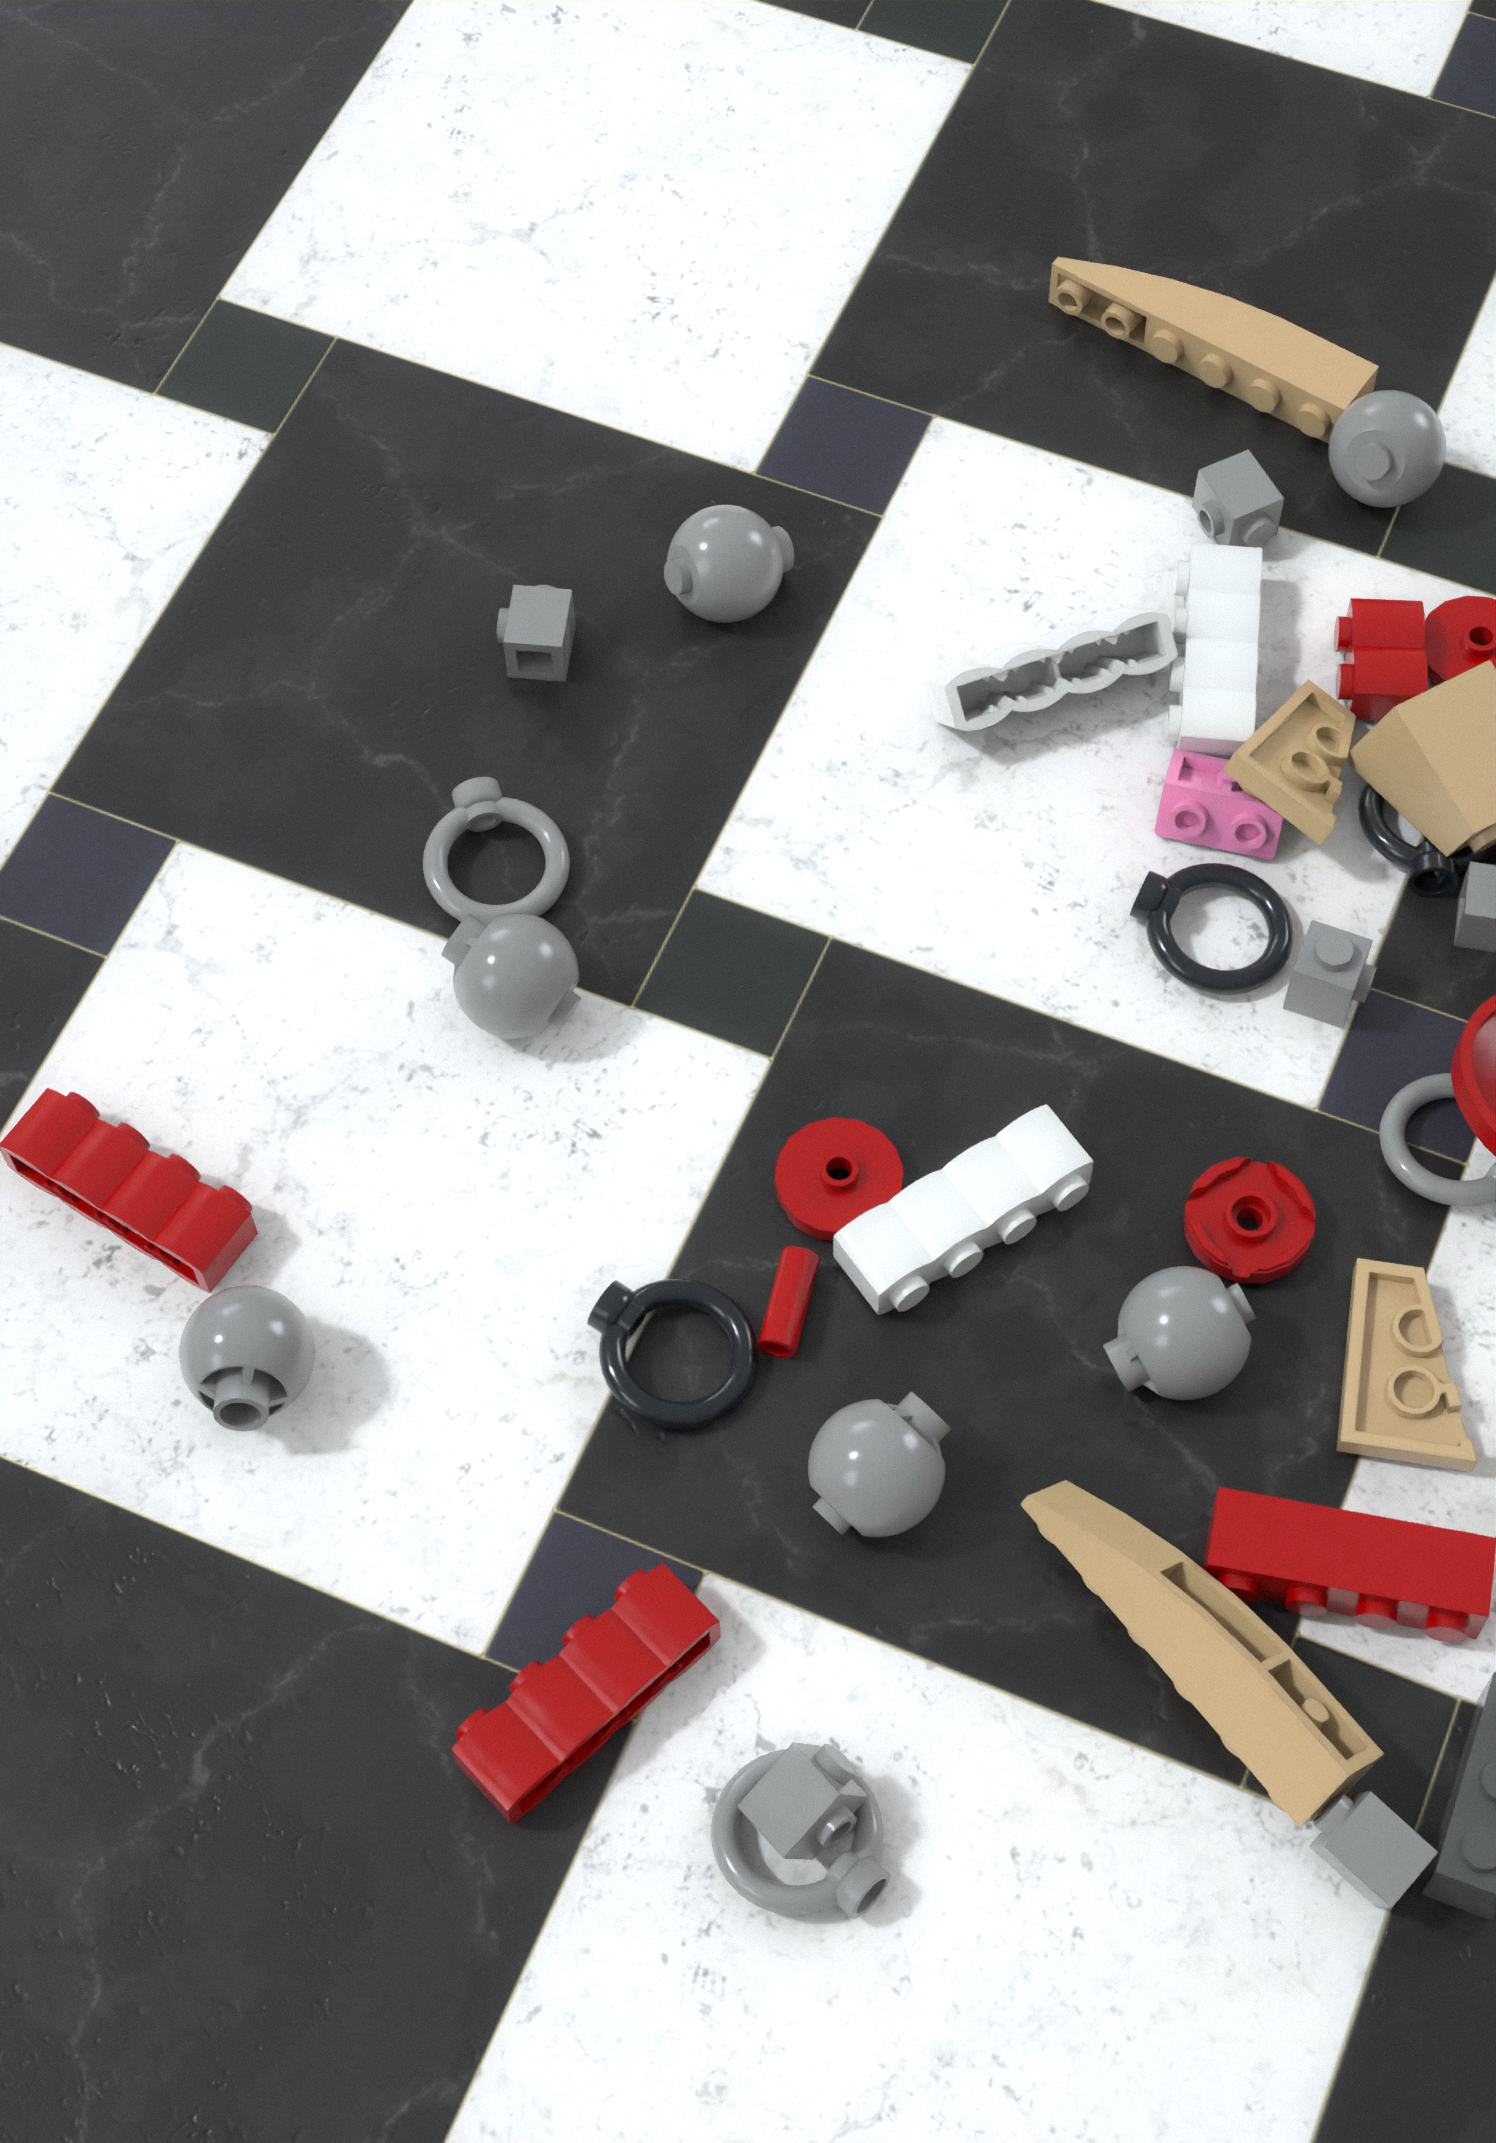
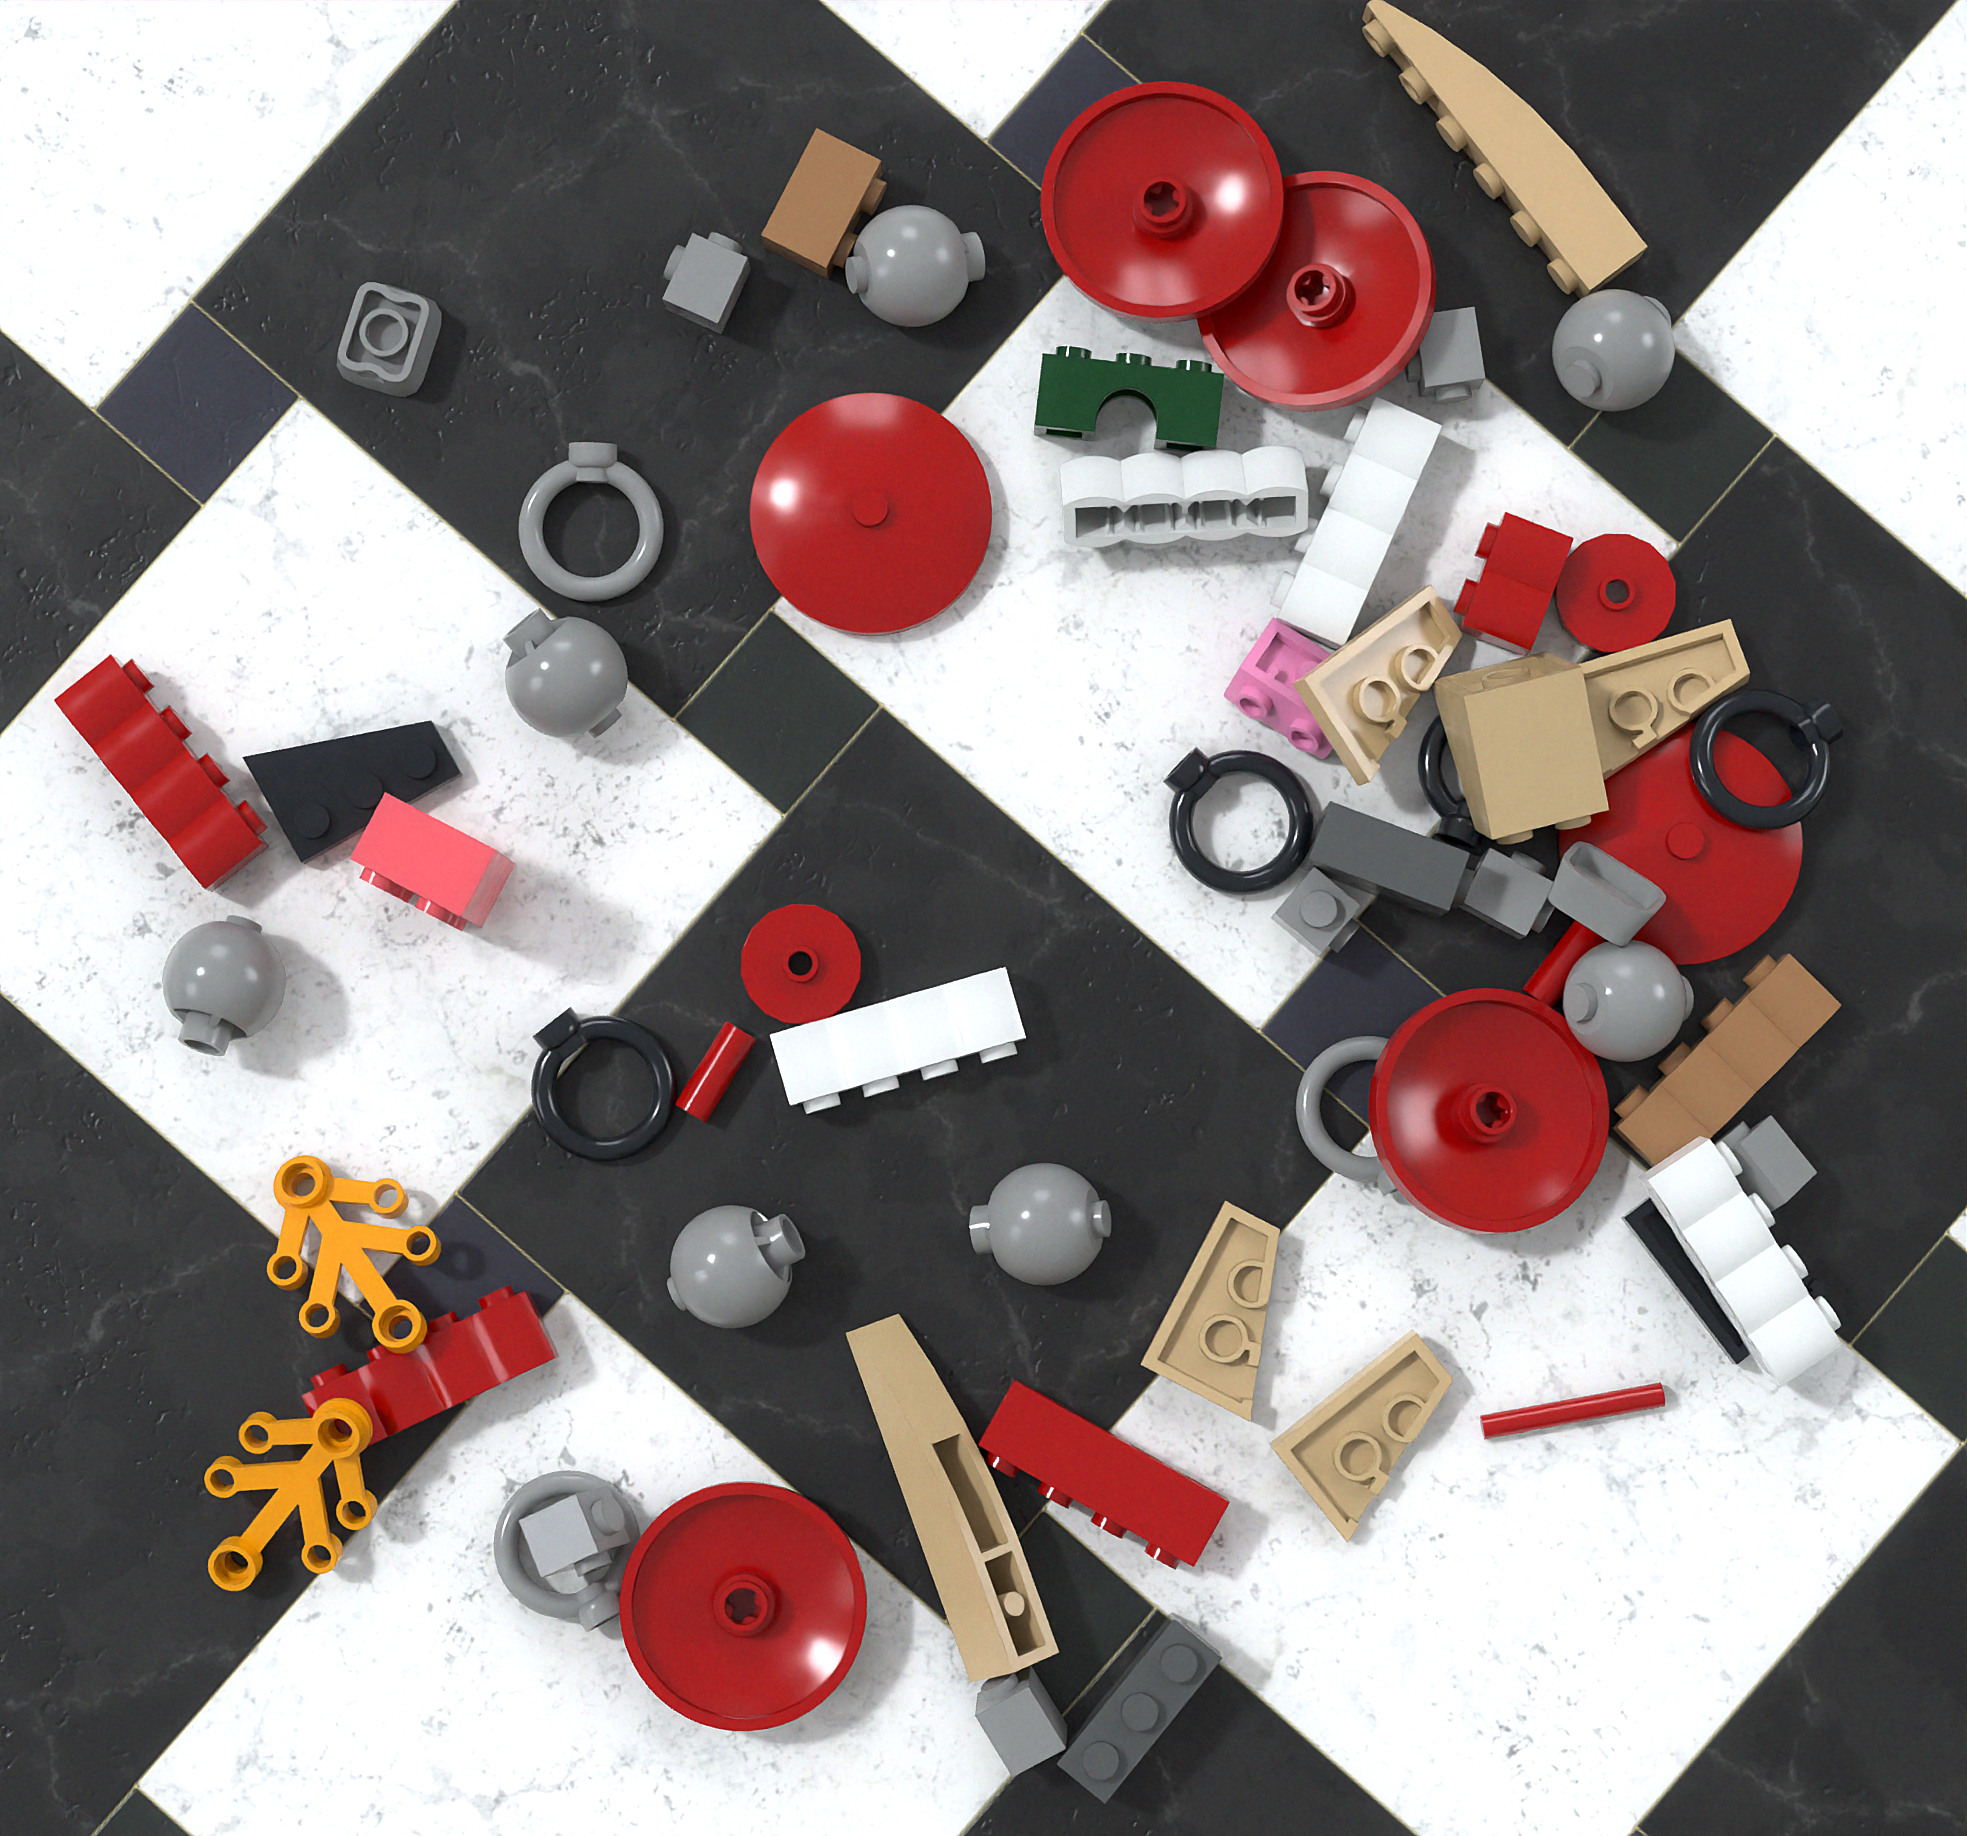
camera: 20 degrees right, 25 degrees up
red plate [1183,1157,1316,1283] -> none
none -> light orange plant [204,1398,378,1591]
none -> black wing [242,720,463,864]
none -> light orange plant [267,1155,441,1354]
none -> light grey piece [336,282,442,397]
none -> coral brick [350,792,515,931]
none -> red dish [619,1481,867,1731]
none -> red dish [750,393,992,636]
none -> medium nougat brick [761,128,887,279]
none -> dark green arch [1034,346,1224,453]
none -> red dish [1041,81,1285,324]
none -> red dish [1197,171,1437,412]
none -> dark grey brick [1301,801,1475,919]

